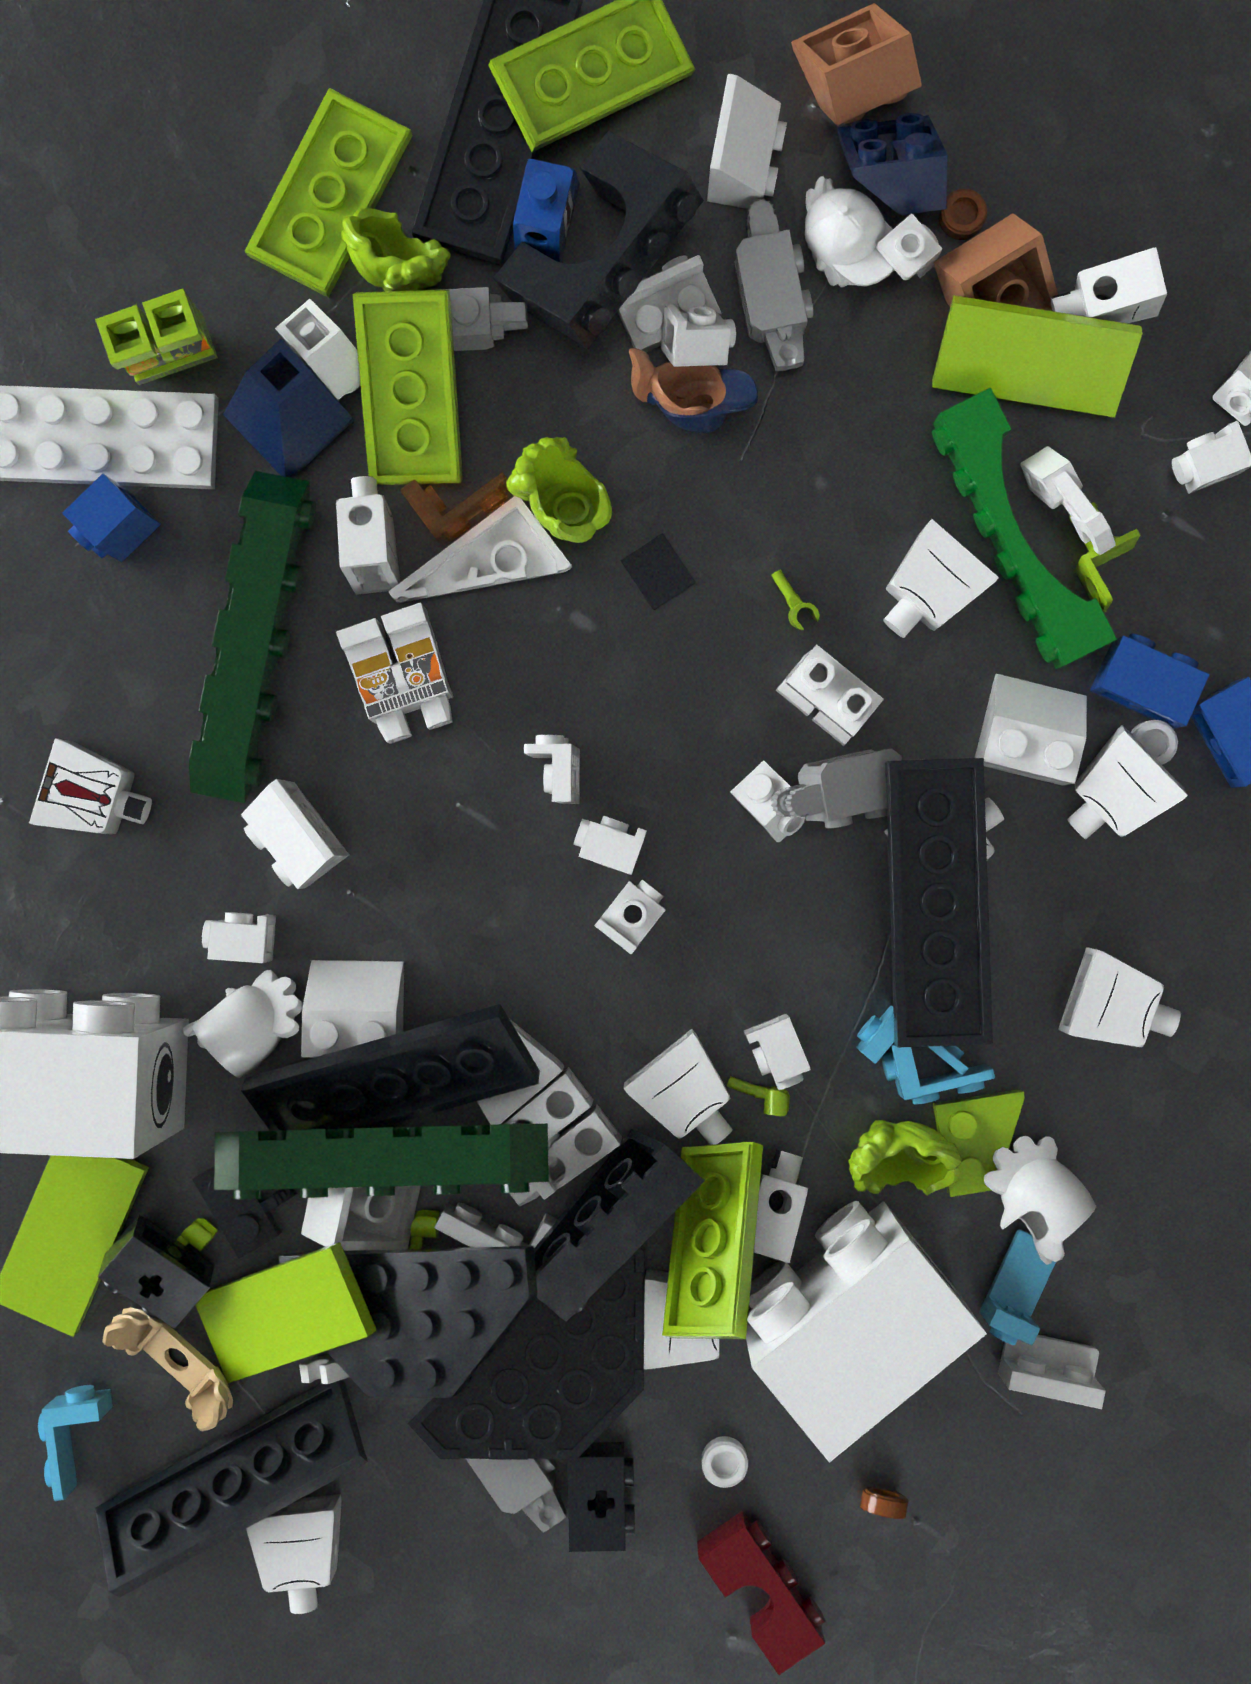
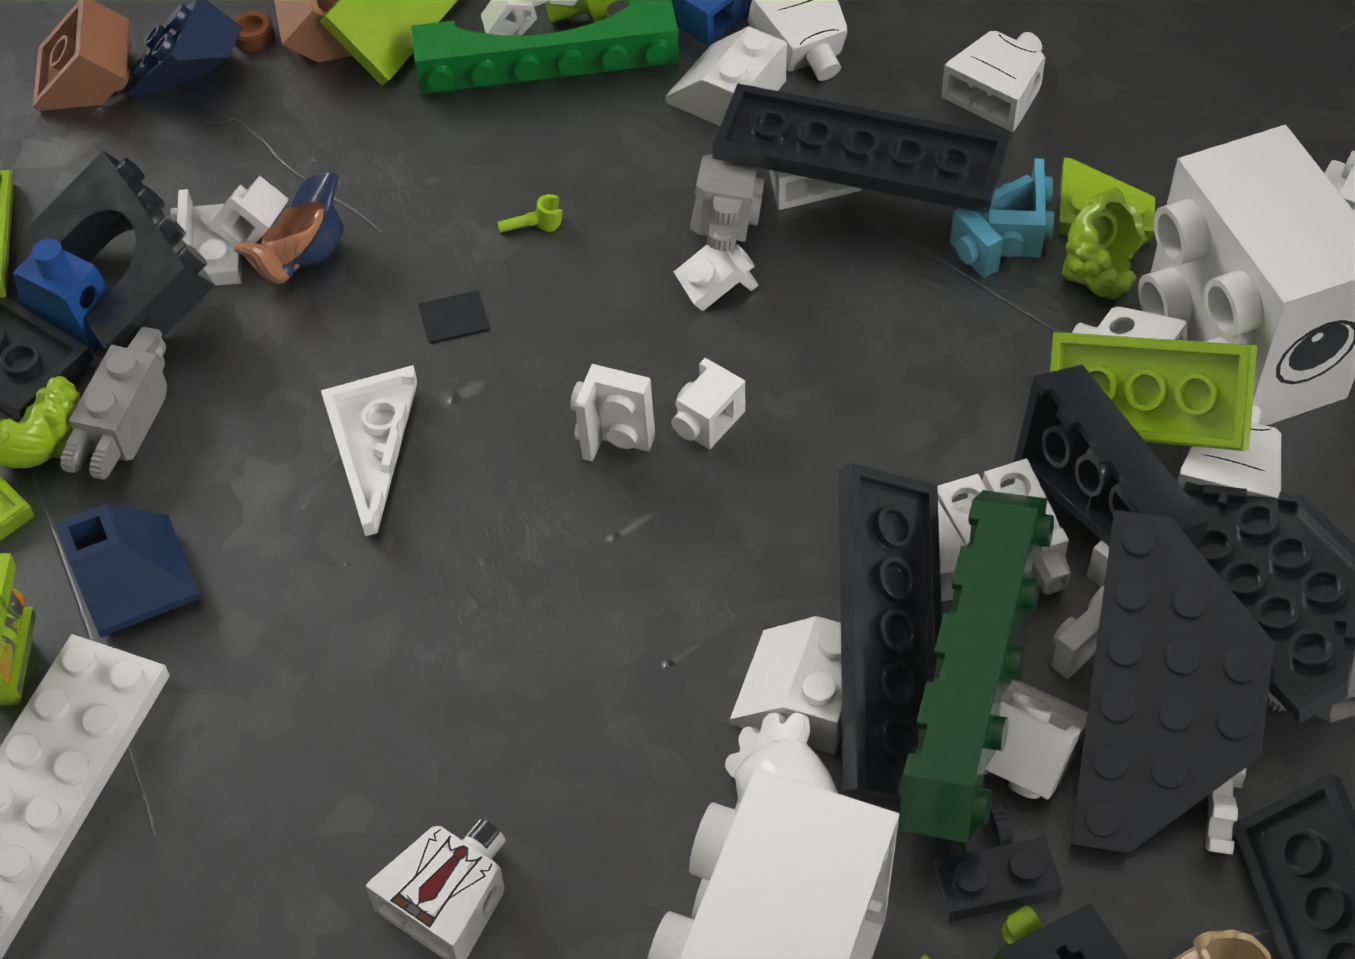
camera: 70 degrees left, 35 degrees down
blue brick [62,473,161,562] -> none
dark green brick [189,471,316,803] -> none
lime tile [195,1242,377,1383] -> none
white brick [202,912,276,963] -> none
white slope [241,779,349,889] -> none
white slope [275,299,361,400] -> none
white torso [336,476,400,595] -> none
white hips [336,602,453,744] -> none
lime tile [353,290,463,485] -> none
clear orange bracket [400,473,508,543] -> none
lime hand [409,1210,440,1249] -> none
lime hair [506,437,612,543] -> none
white brick [594,880,666,954] -> none
white torso [623,1029,733,1145] -> none
white slope [707,74,787,209] -> none
lime hand [727,1076,790,1116] -> none
light grey hinge [734,199,813,371] -> none
white brick [744,1014,811,1090] -> none
white hips [776,645,884,746] -> none
white hair [805,176,894,287] -> none
white bracket [877,213,942,280] -> none
white torso [883,519,999,638] -> none
white piece [984,1136,1096,1265] -> none

